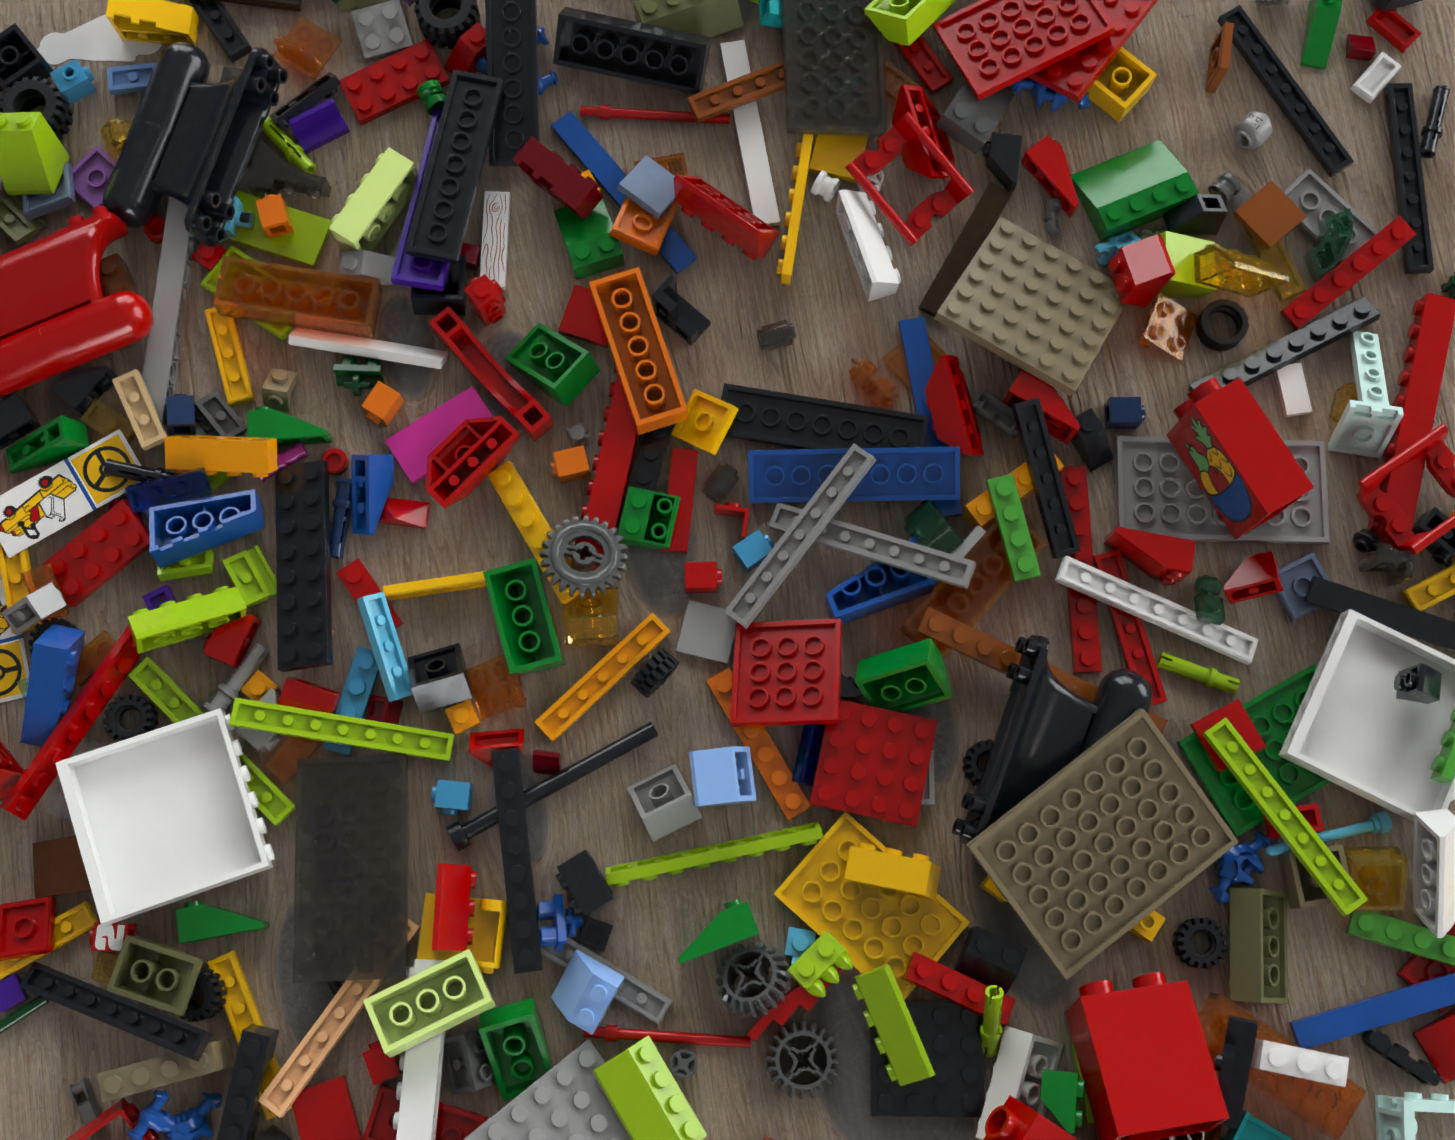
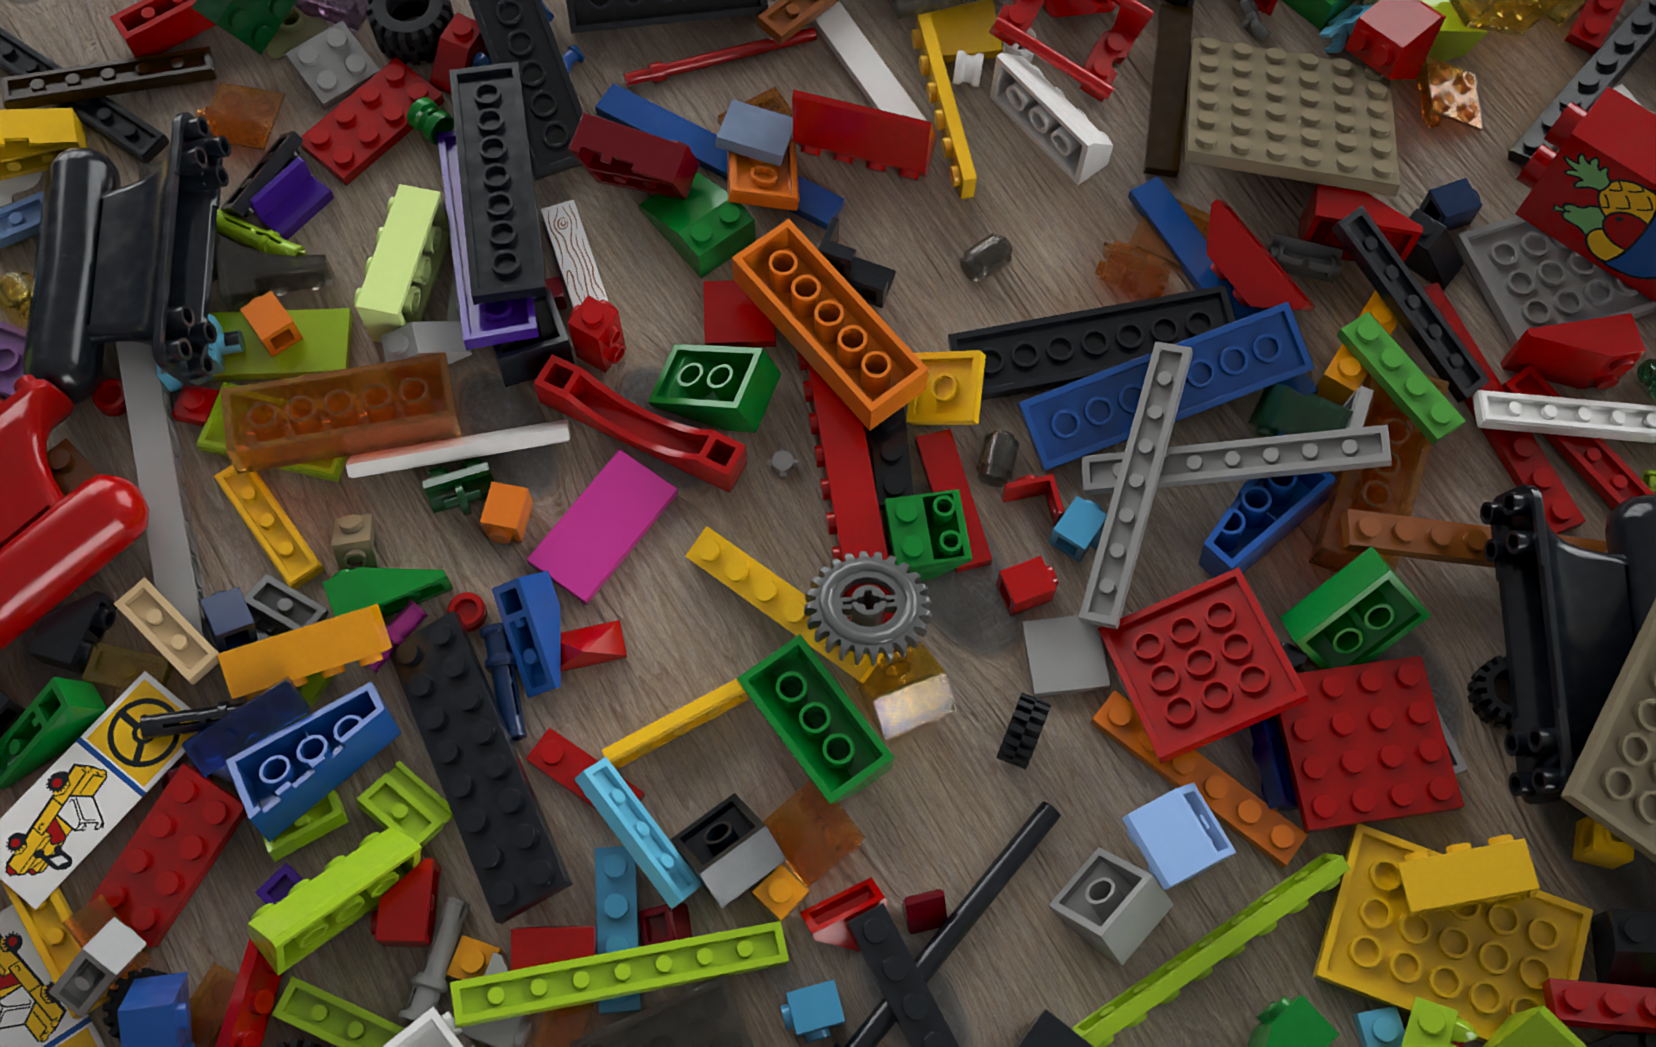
camera: 20 degrees left, 10 degrees down
red wedge [426,416,520,509] -> none
light orange plate [534,612,671,742] -> none
orange brick [550,445,591,484] -> none
black tyre [1196,299,1249,351] -> none

